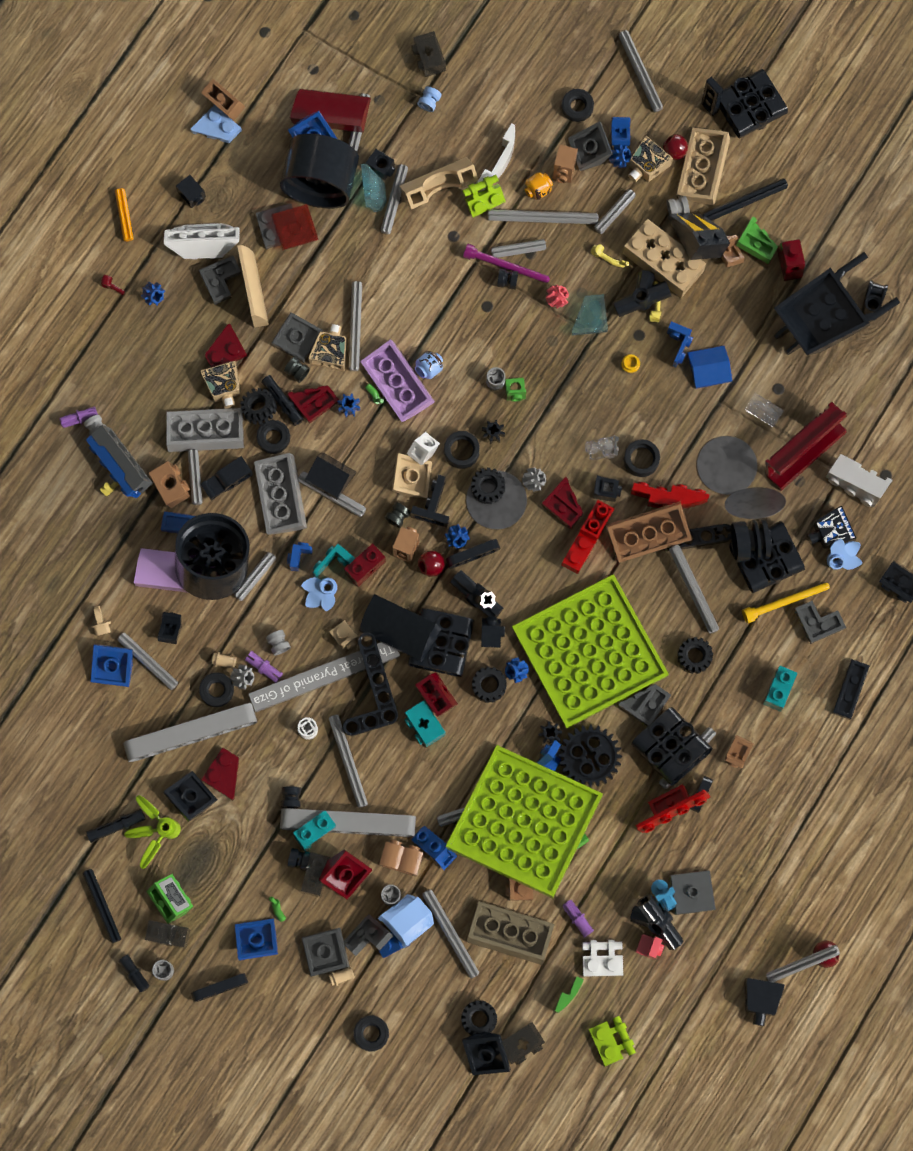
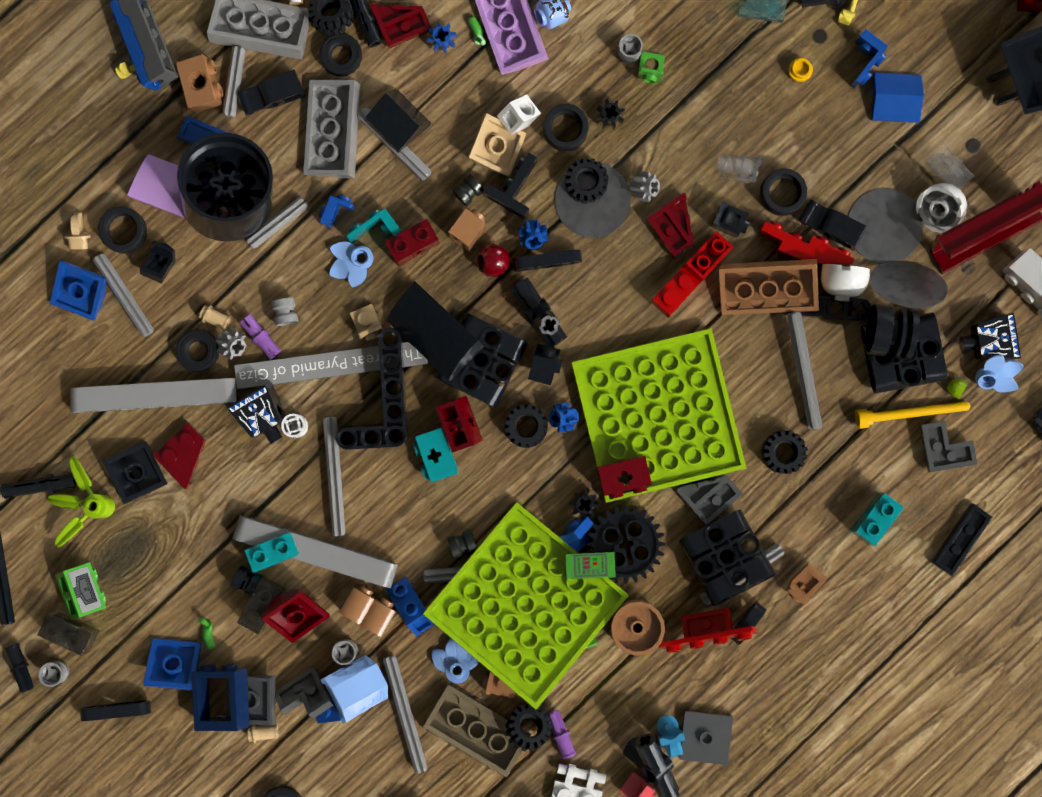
camera: 15 degrees right, 10 degrees up
black wheel [281,786,301,808] -> none
none -> black tyre [98,206,147,254]
none -> dark blue window [192,664,250,731]
none -> torso [227,382,285,444]
none -> light blue plate [432,638,479,684]
none -> pearl dark grey wheel [447,529,477,560]
none -> black tyre [505,704,552,752]
none -> bright green tile [566,552,616,579]
none -> dark red brick [596,456,652,499]
none -> medium nougat wheel [609,599,665,656]
none -> black piece [799,199,866,251]
none -> white cylinder [821,264,870,302]
none -> white cylinder [916,183,967,233]
none -> lime hinge [947,379,968,399]

